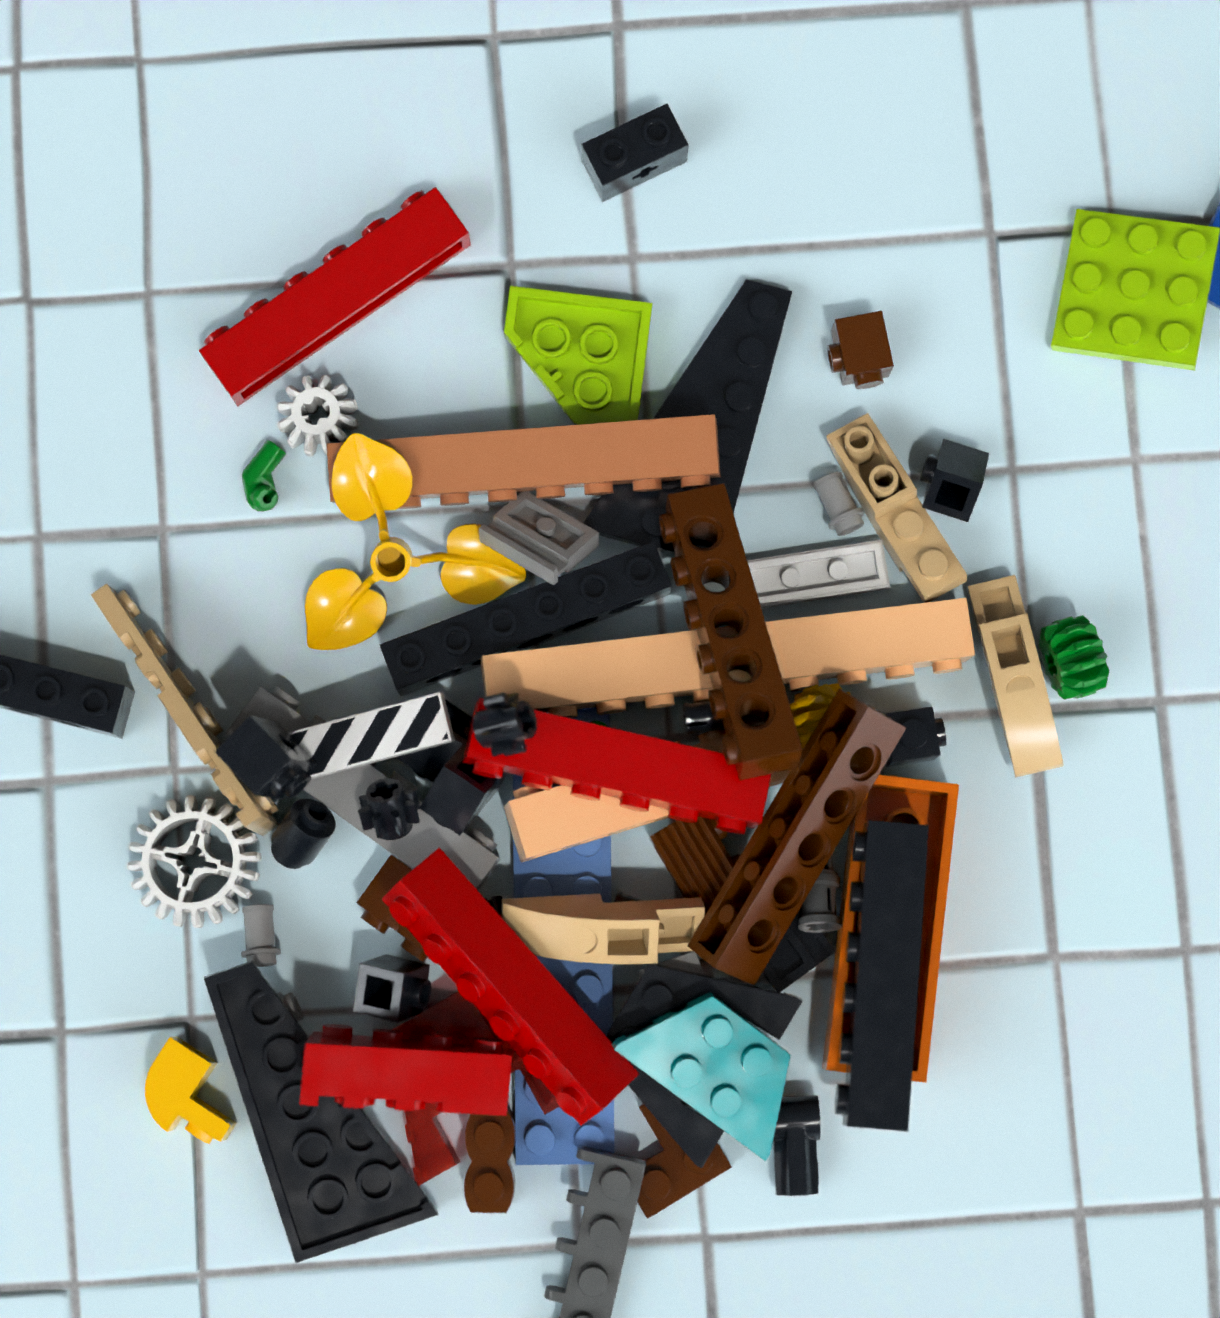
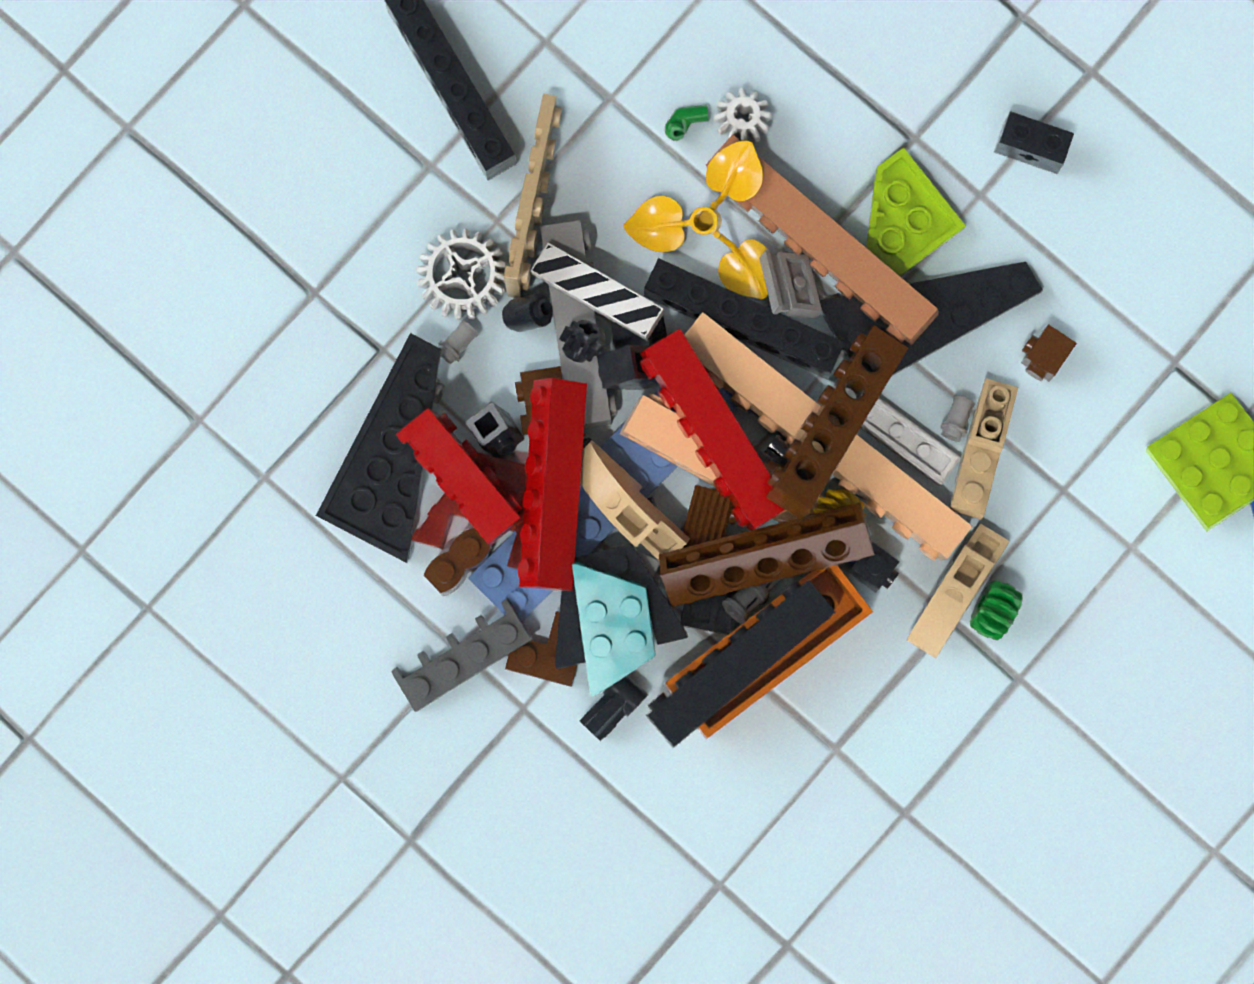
camera: 45 degrees right, 0 degrees up
yellow brick [145,1036,237,1144] -> none
red brick [198,187,471,407] -> none
black brick [214,716,318,799] -> none
black gear [473,692,537,756] -> none
black brick [919,438,989,522] -> none

